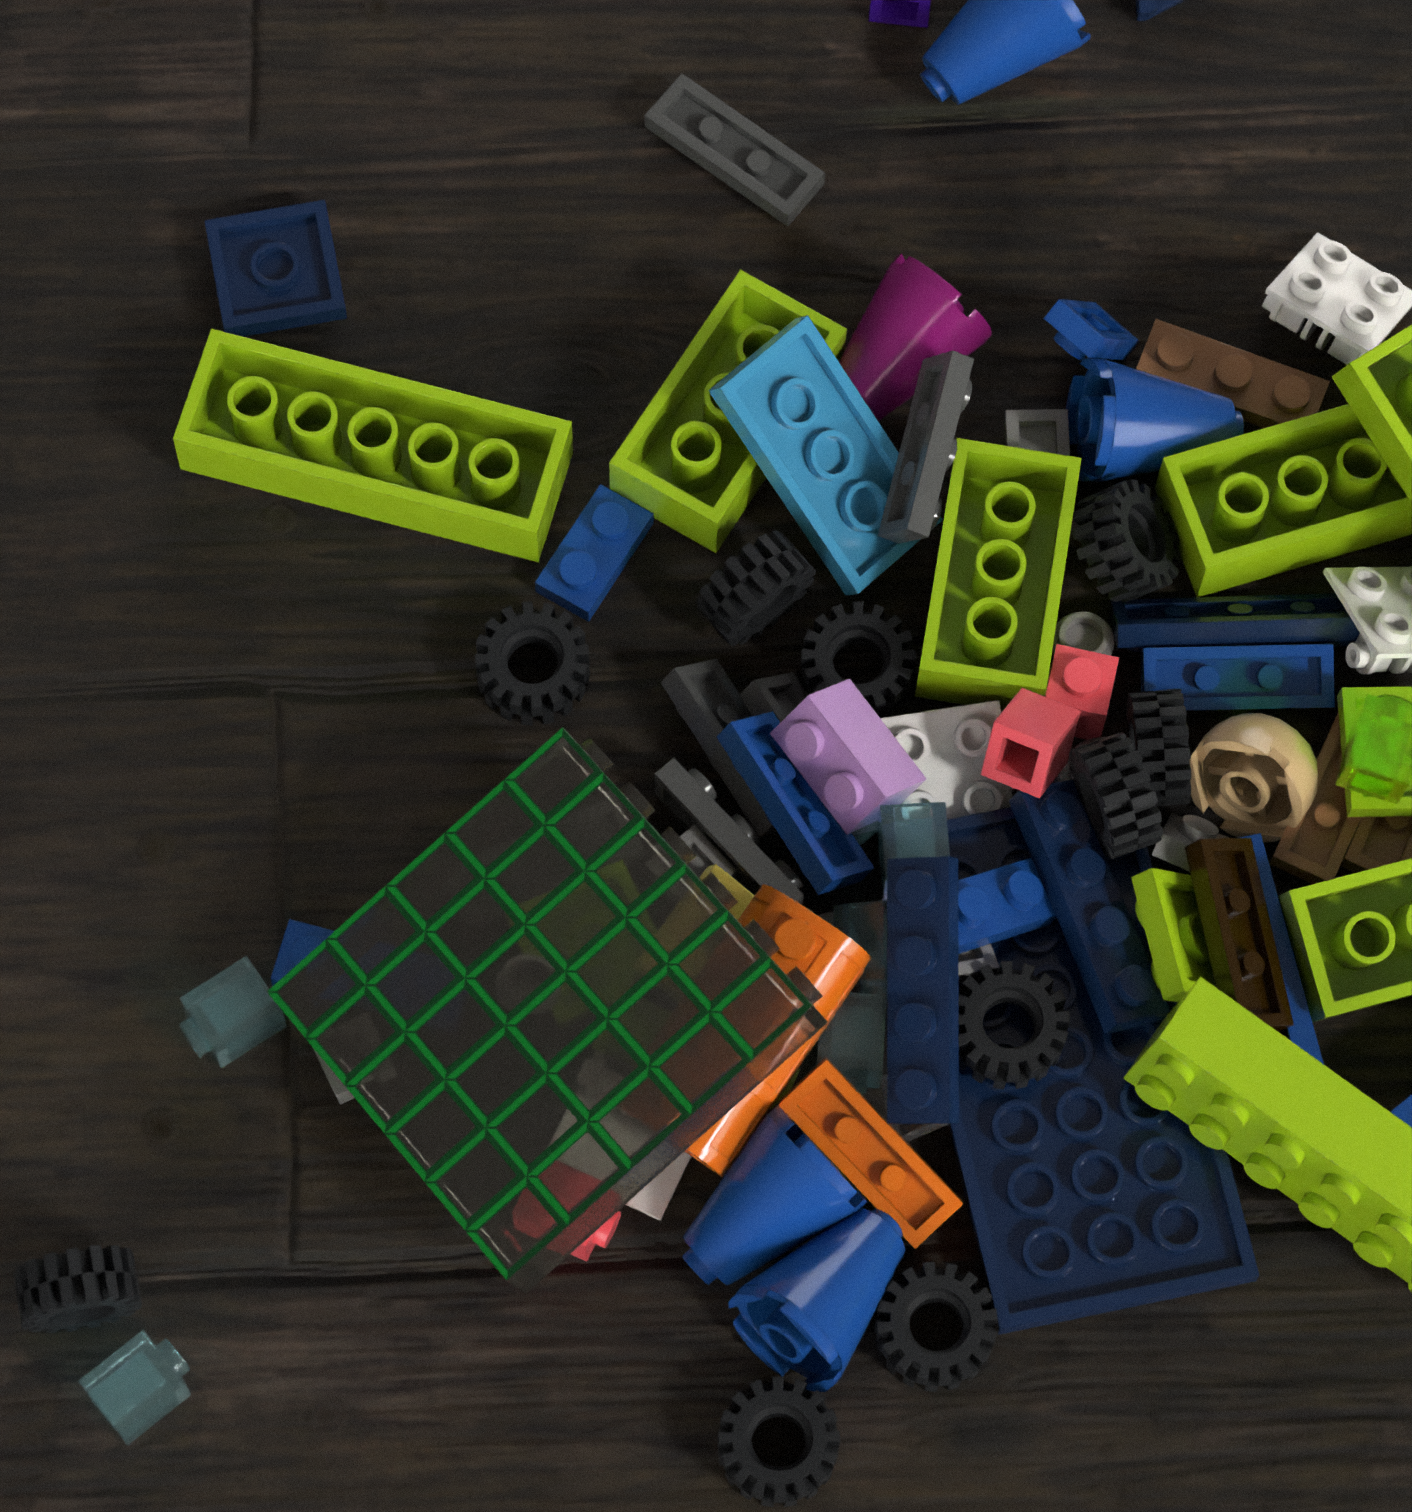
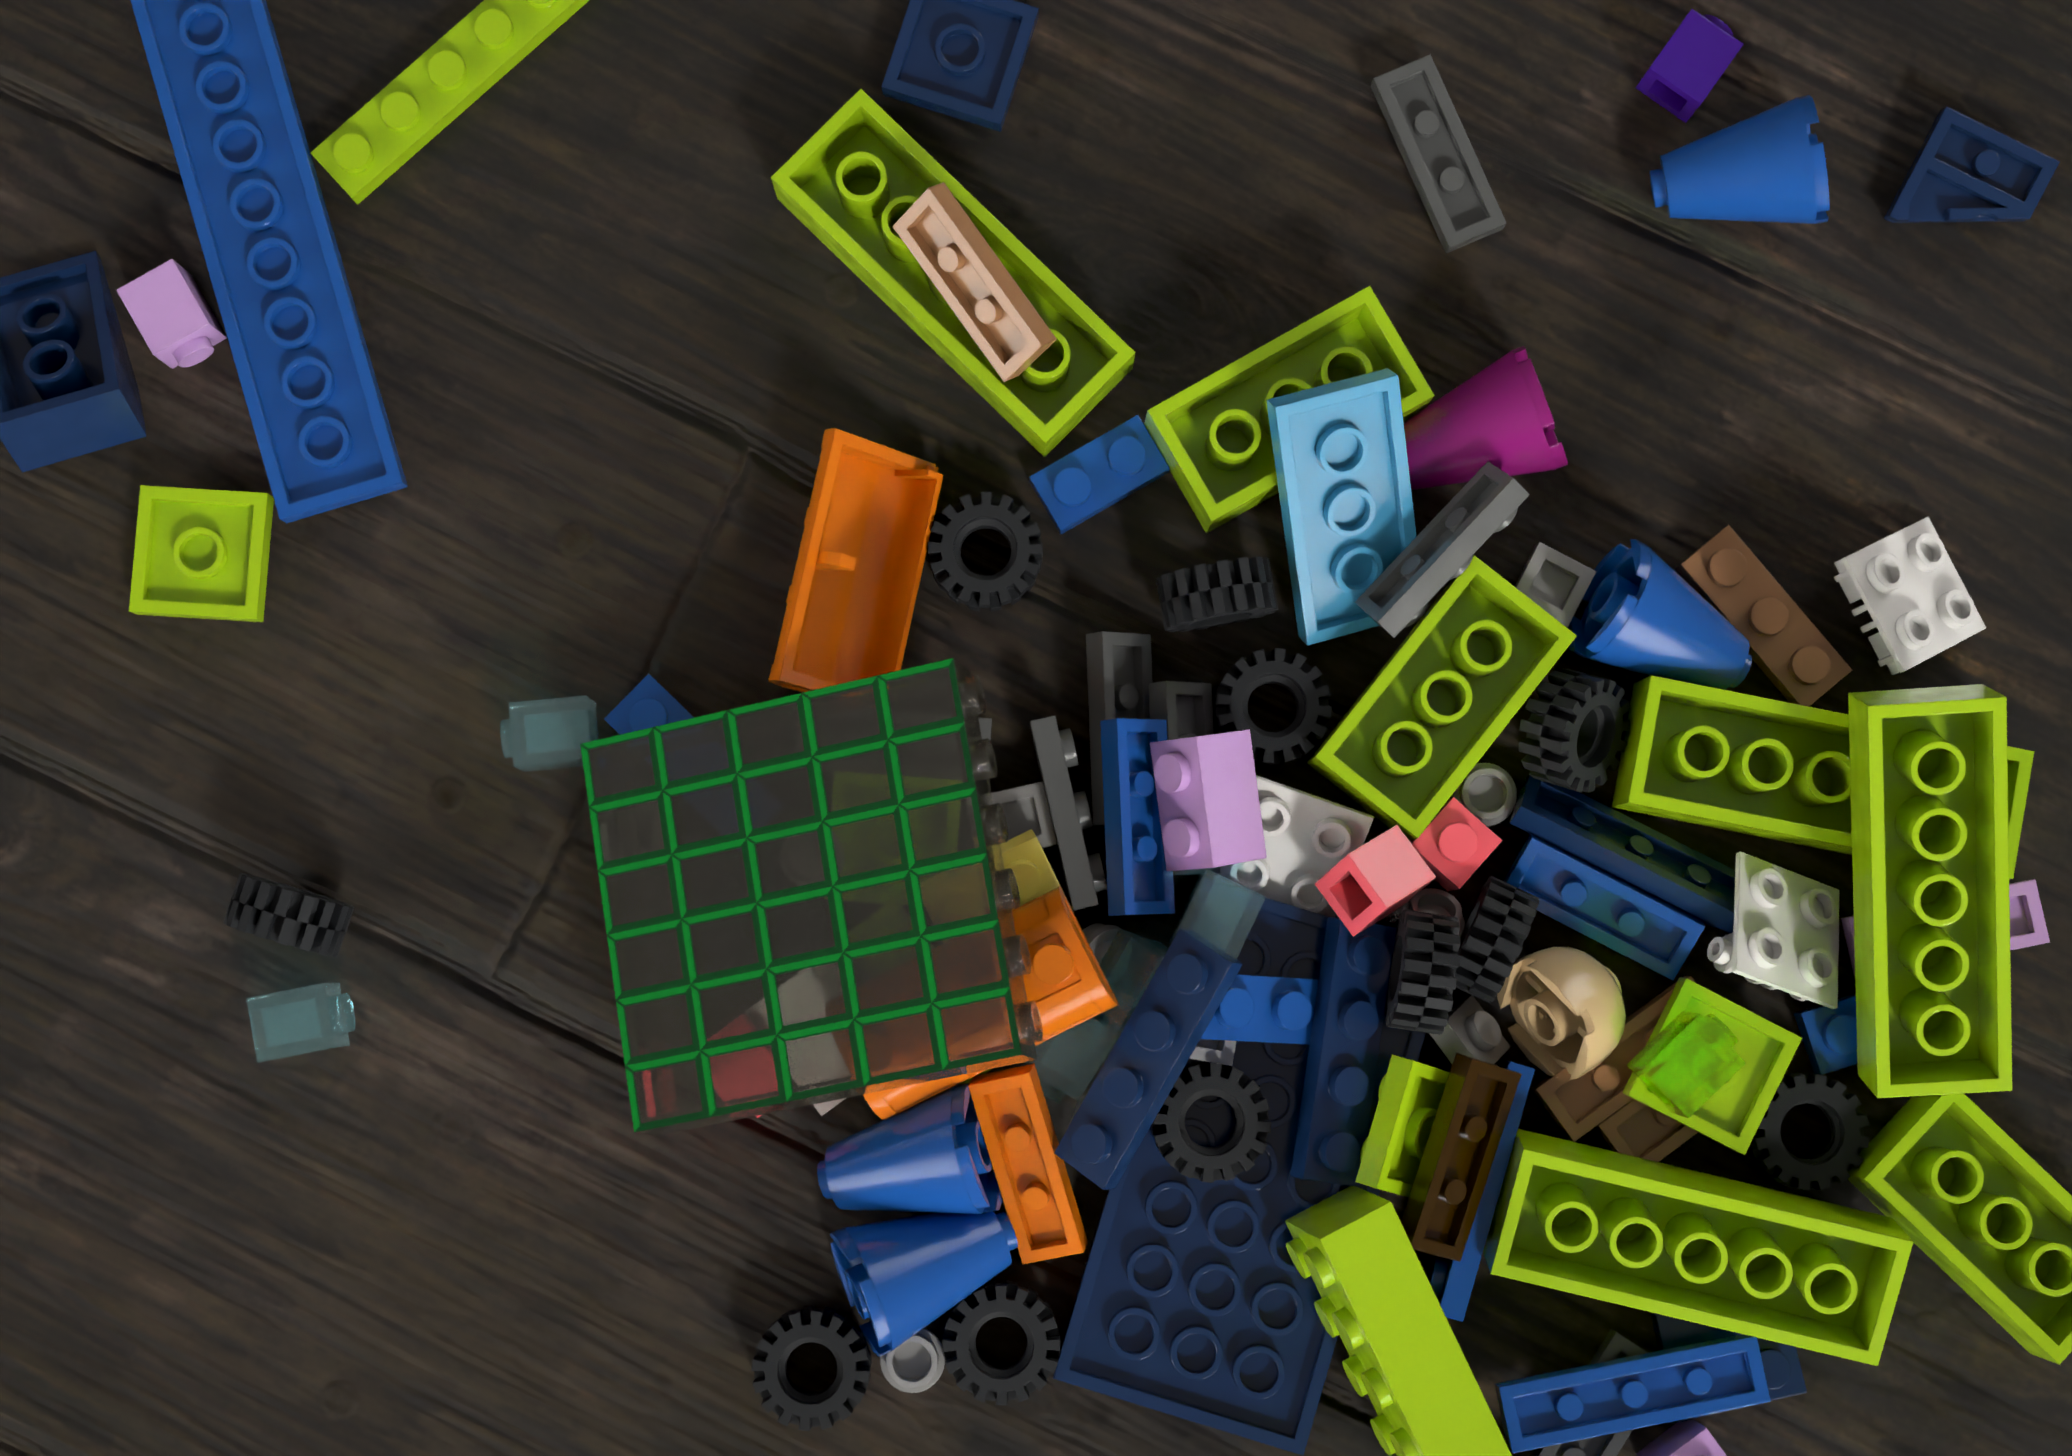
camera: 25 degrees right, 15 degrees up
blue plate [1044,299,1140,360] -> none
none -> orange container [768,428,944,709]
none -> light grey plate [880,1328,945,1393]
none -> medium nougat plate [892,183,1057,382]

